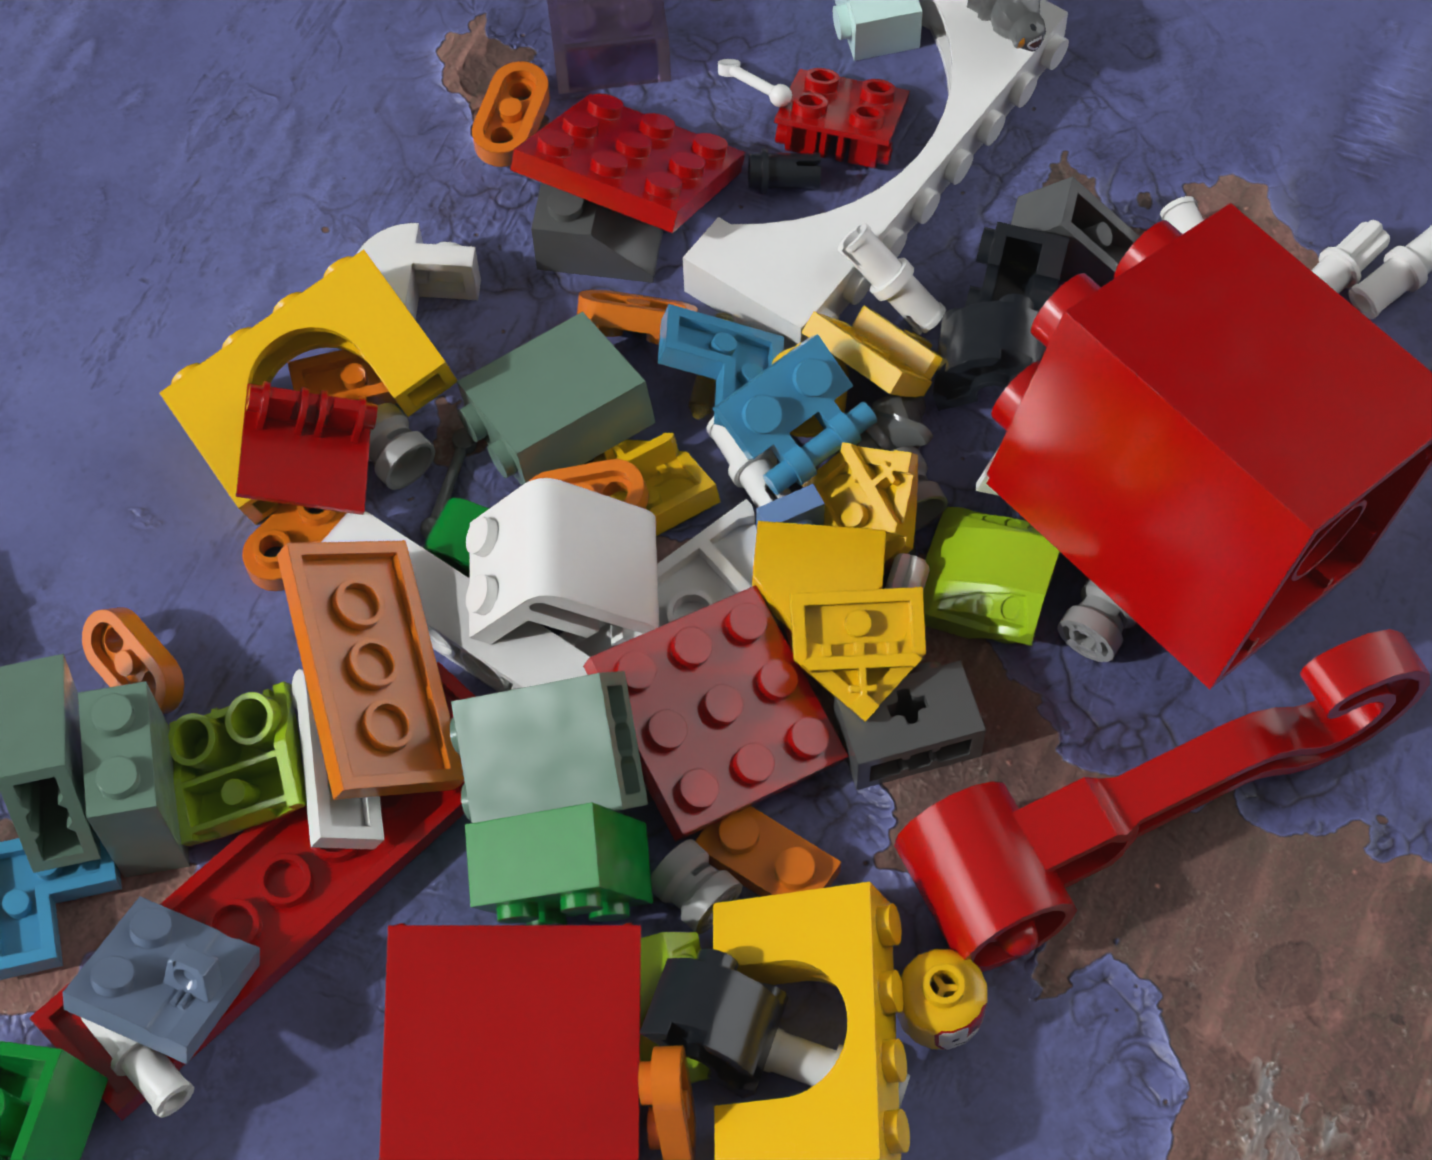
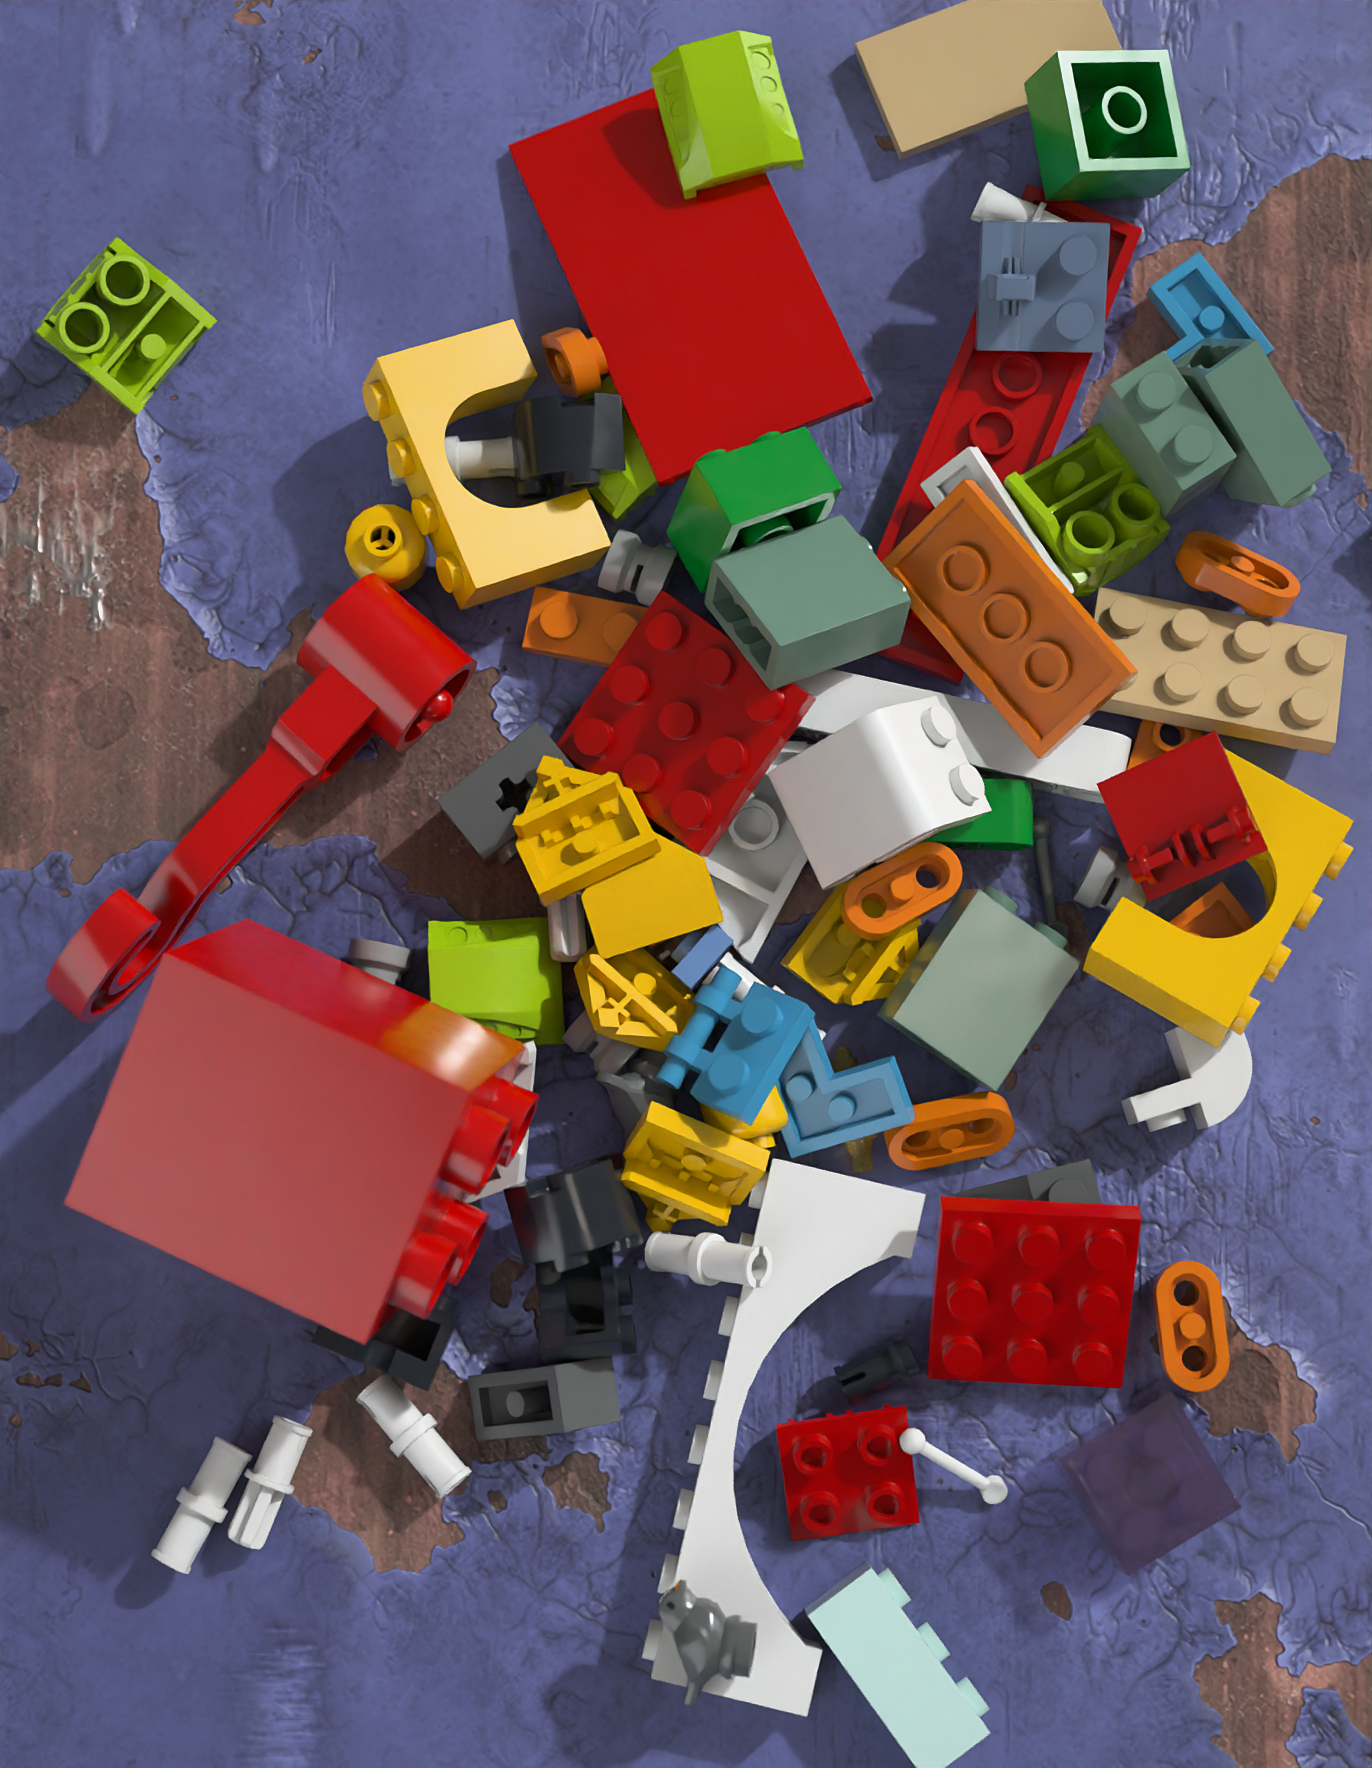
camera: 155 degrees right, 20 degrees up
none -> tan plate [1092,587,1347,755]

